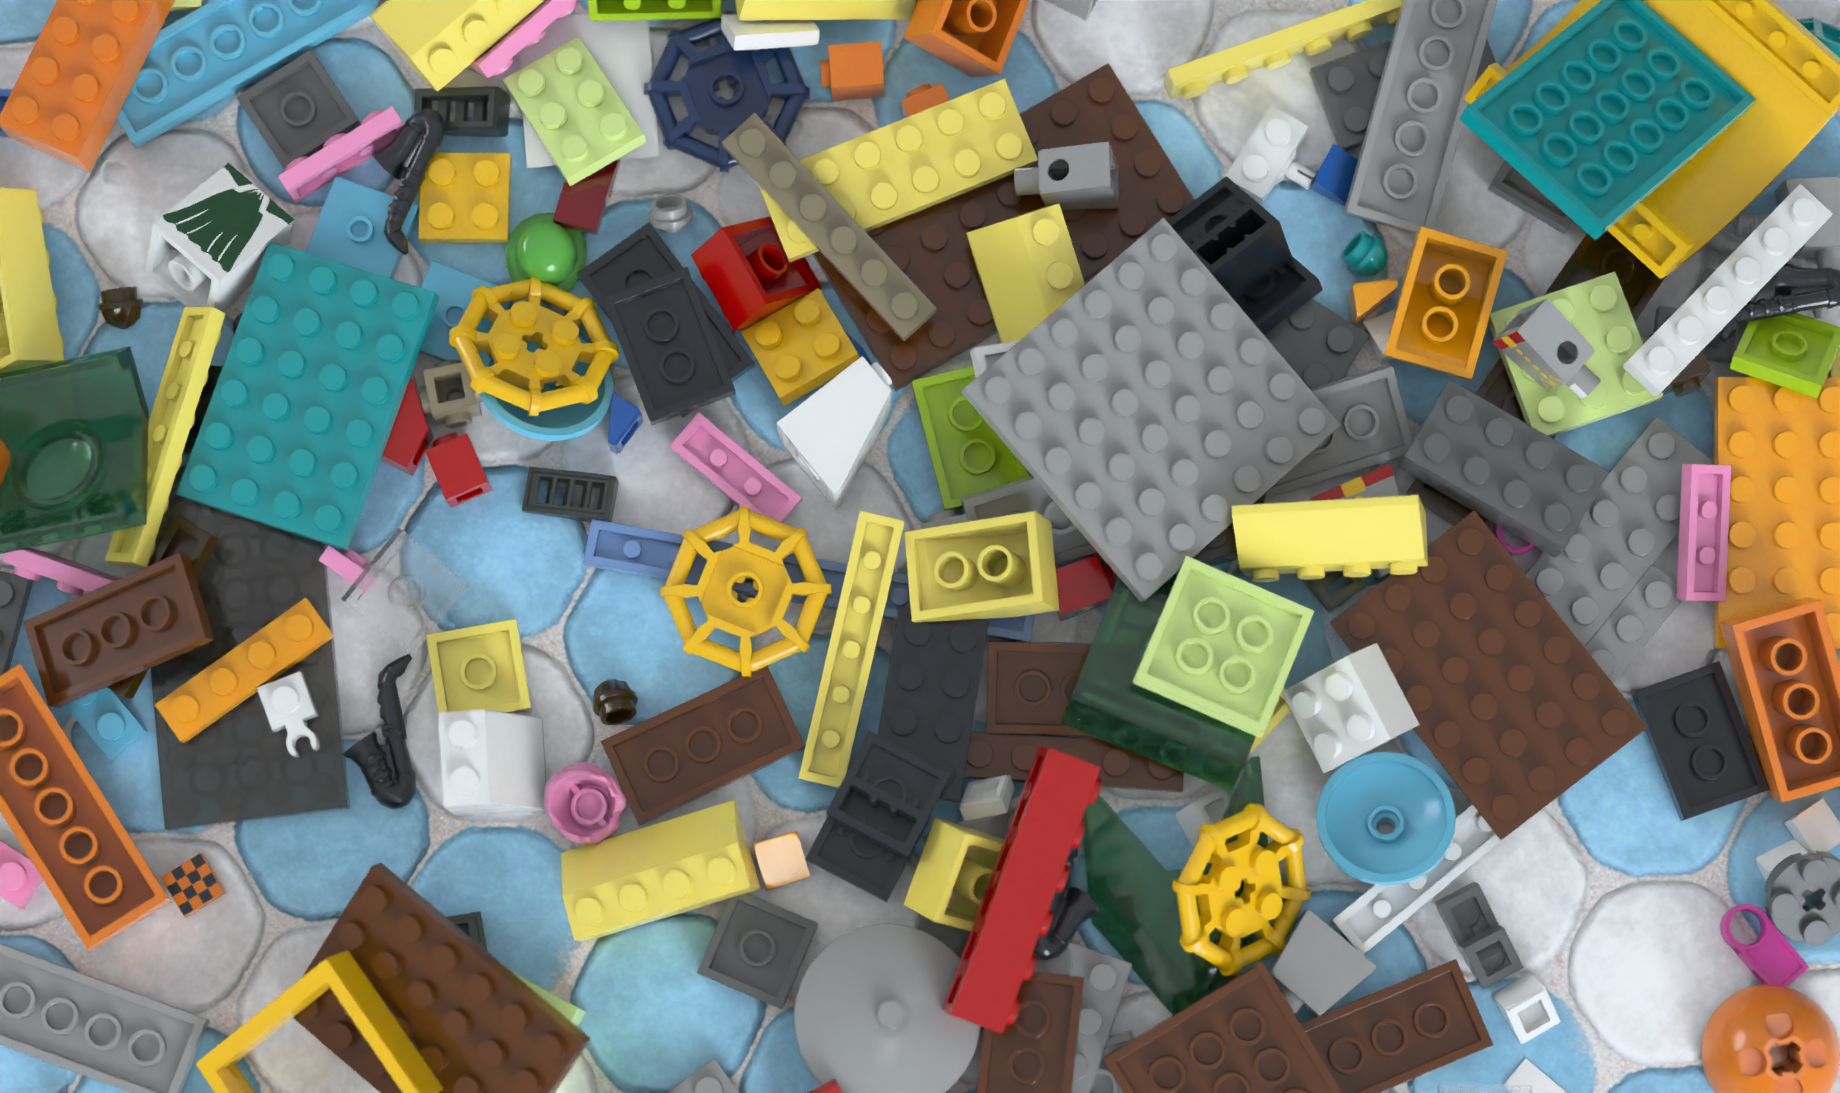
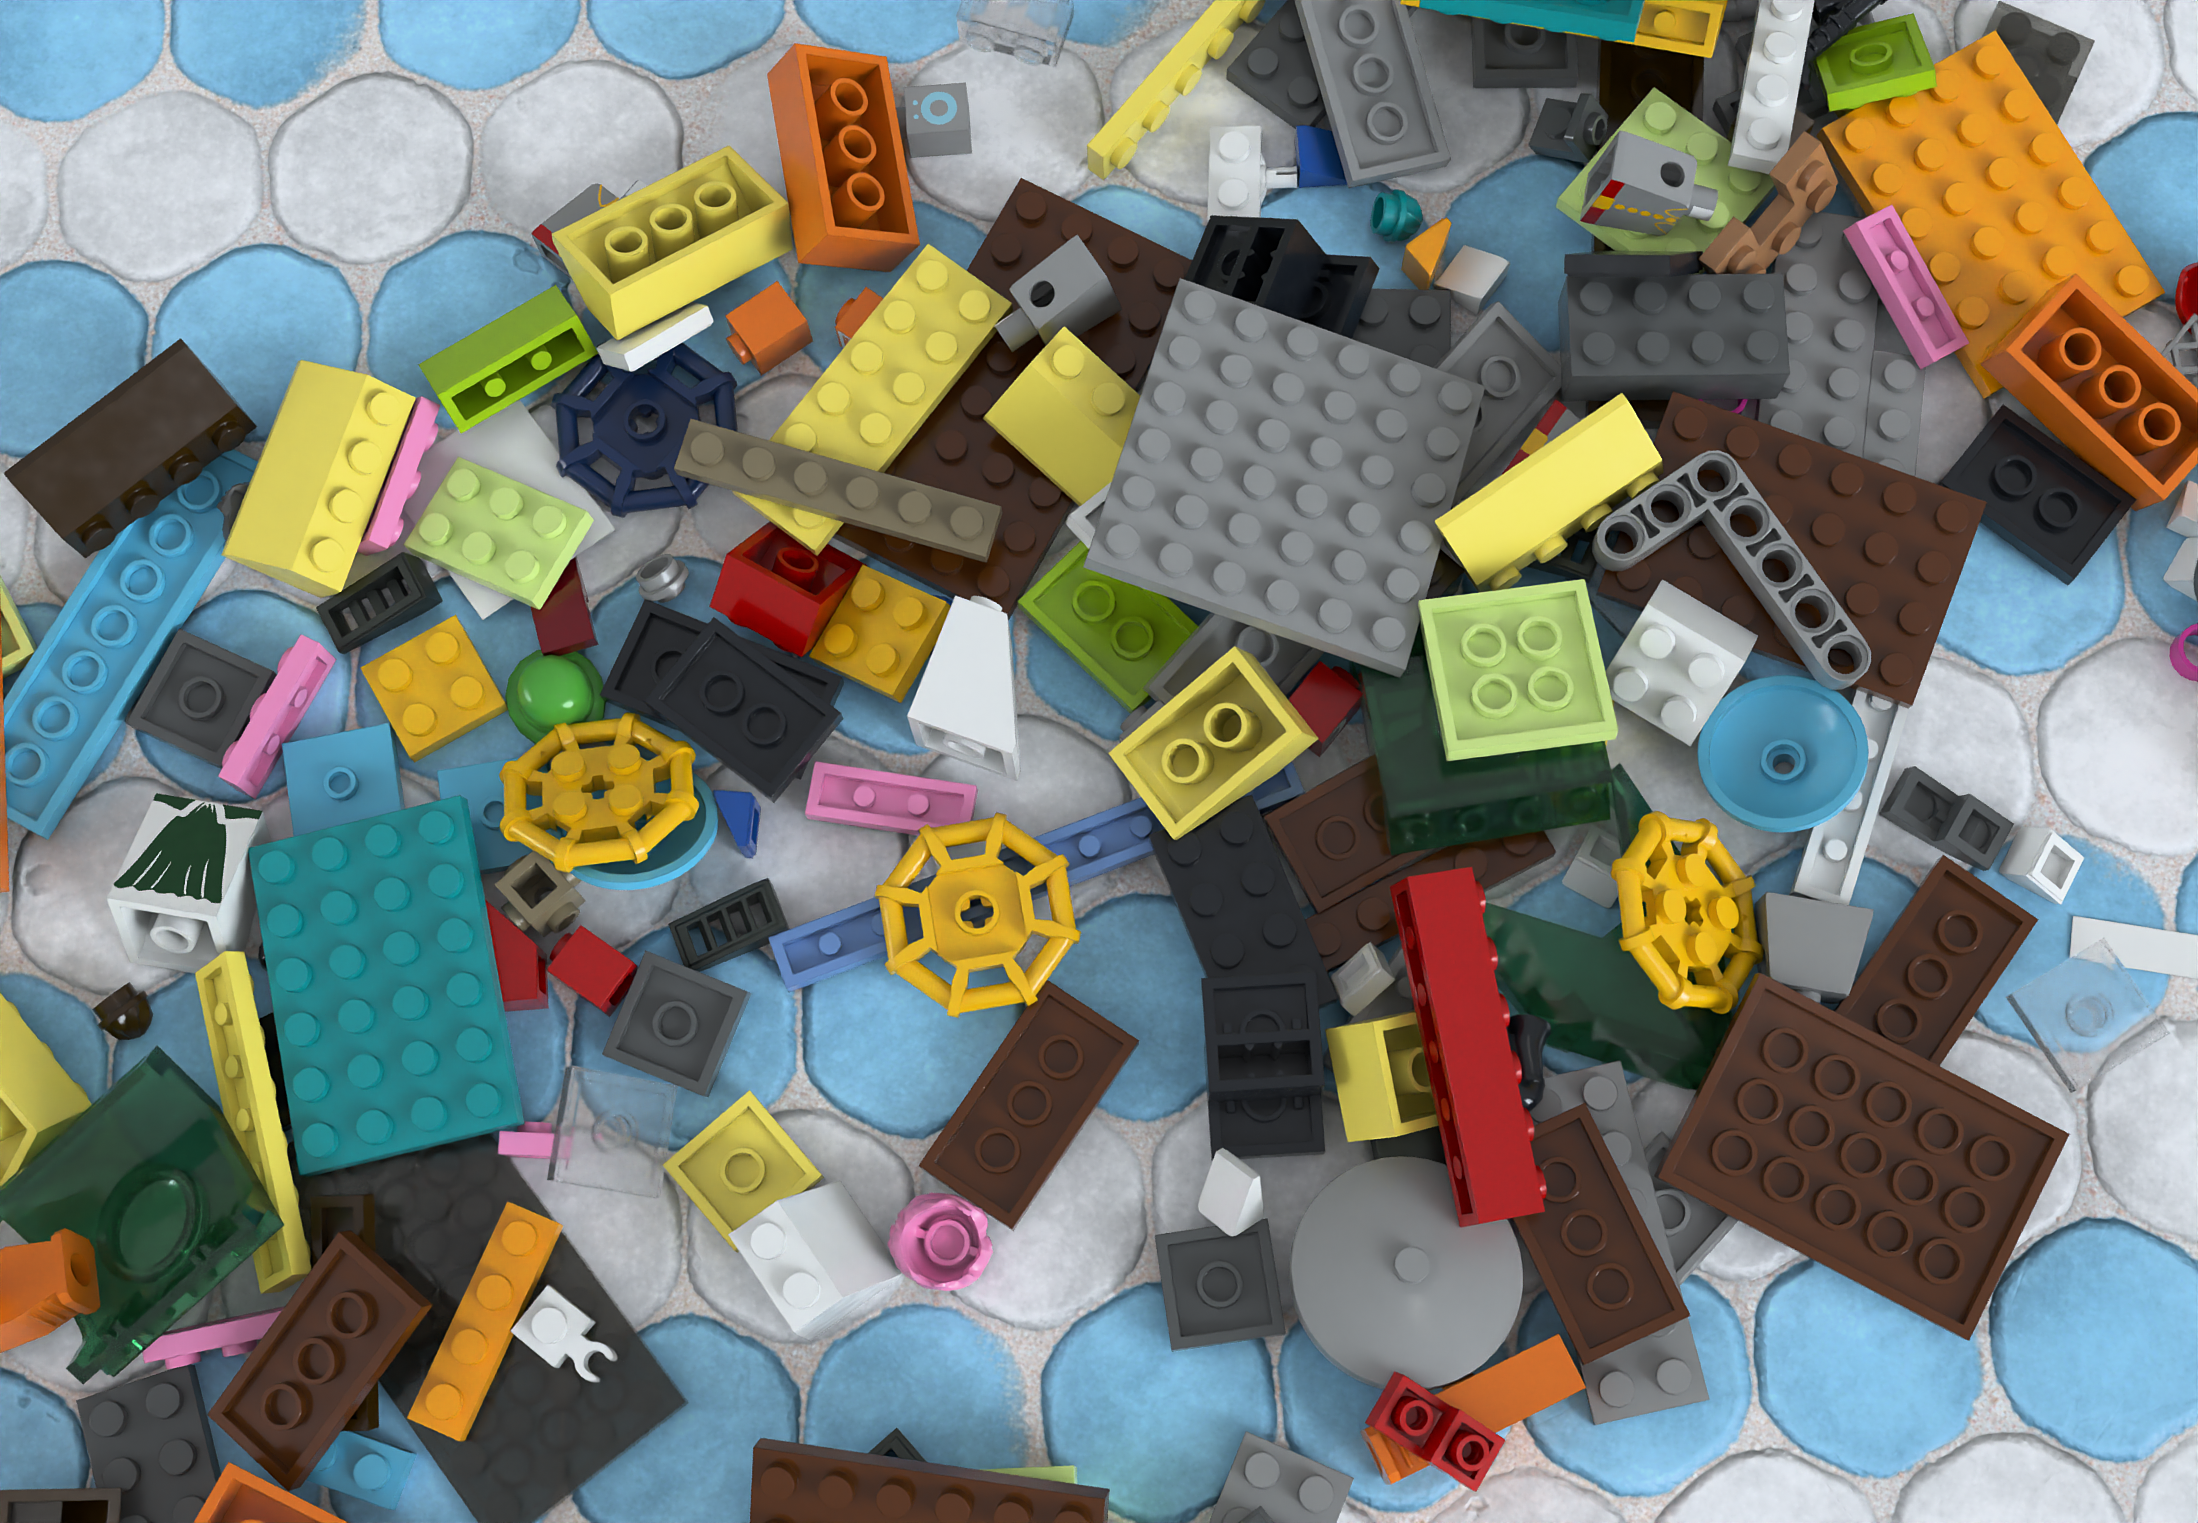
camera: 25 degrees left, 5 degrees down
black piece [343,654,416,809] -> none
black piece [372,108,446,255] -> none
light yellow slope [561,800,761,941] -> none
dark brown plate [592,679,638,725] -> none
slope [753,831,810,891] -> none
light yellow plate [798,511,905,788] -> none
light orange slope [1383,226,1508,381] -> none
none -> dark grey plate [602,950,751,1097]
none -> white slope [1198,1148,1264,1237]
none -> dark grey bracket [1529,93,1608,163]
none -> black tile [1564,251,1703,277]
none -> light grey beam [1592,450,1871,690]
none -> medium nougat plate [1699,131,1839,274]

